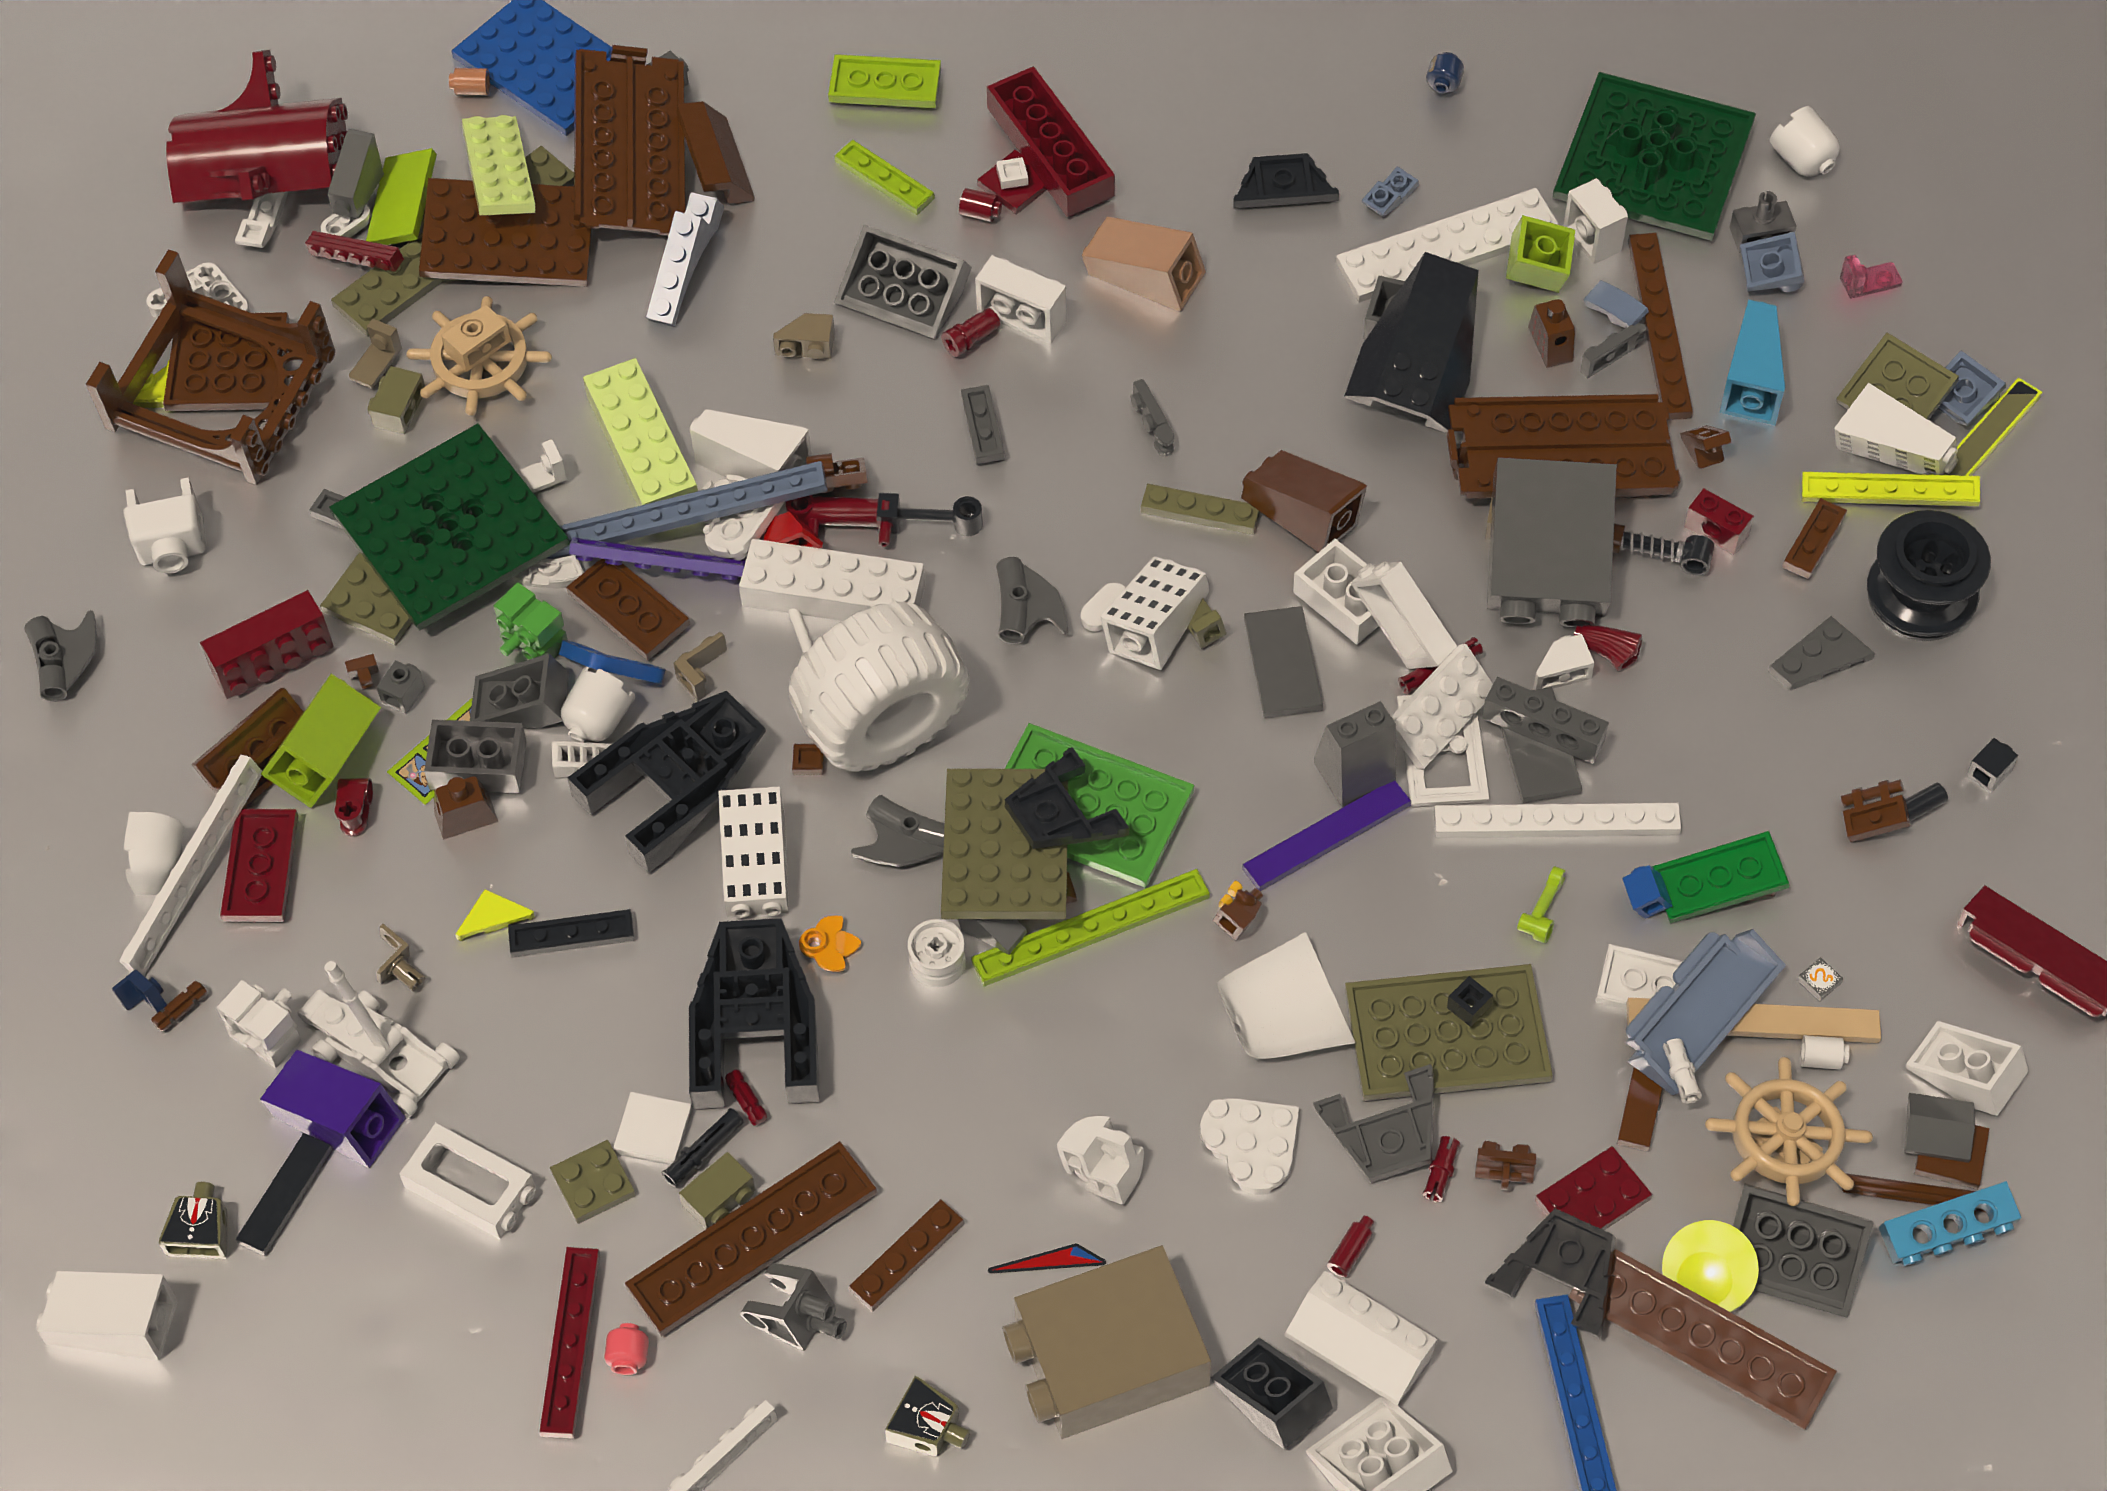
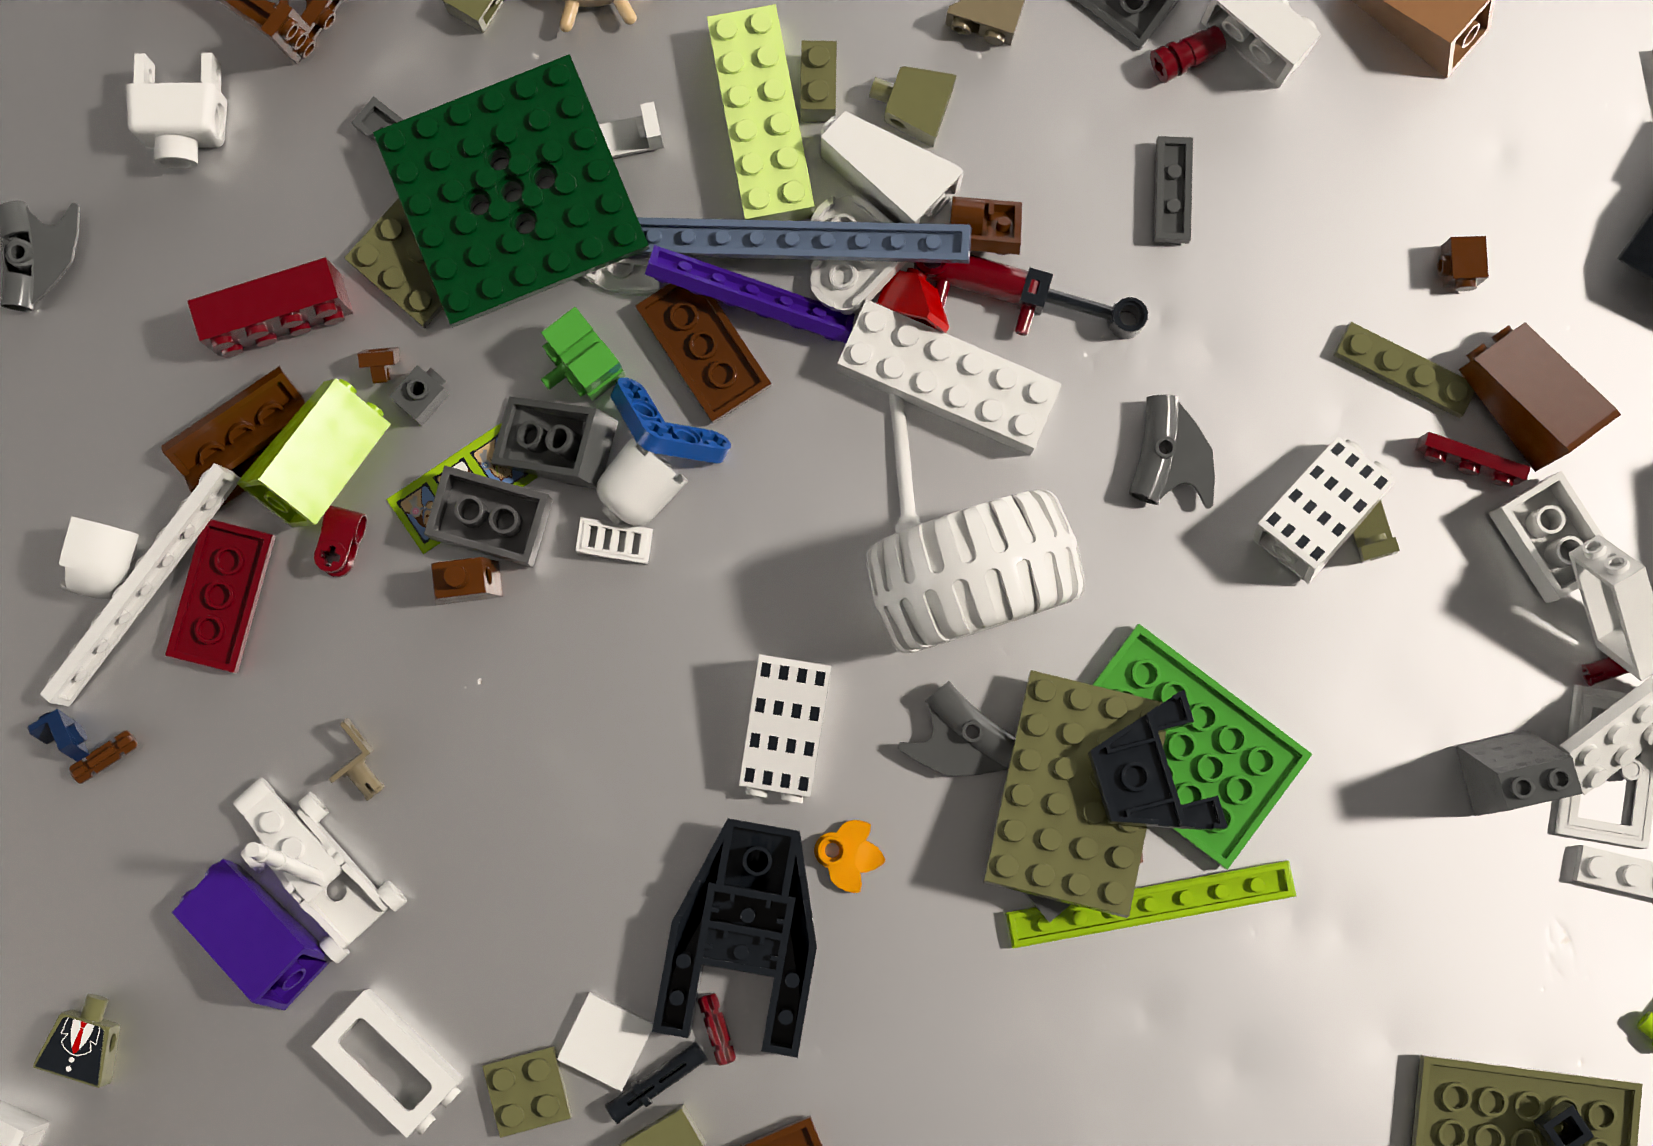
camera: 10 degrees right, 25 degrees up
white brick [216,980,301,1068] -> none
black tile [236,1133,333,1256] -> none
neon yellow tile [455,889,535,941] -> none
black tile [508,909,635,958] -> none
black wedge [567,691,766,873] -> none
dark tan bracket [673,632,727,702] -> none
reddish brown tile [792,744,824,775] -> none
white wheel [907,919,966,987] -> none
white tile [1081,582,1126,632] -> none
dark grey hinge [1130,379,1174,457] -> none
reddish brown piece [1213,880,1263,941] -> none
white piece [1216,932,1355,1059] -> none
dark purple tile [1242,781,1411,891] -> none
dark grey tile [1244,606,1323,718] -> none
none -> olive brick [800,40,837,122]
none -> olive torso [869,66,957,147]
none -> dark red plate [1415,432,1531,488]
none -> reddish brown brick [1437,236,1489,292]

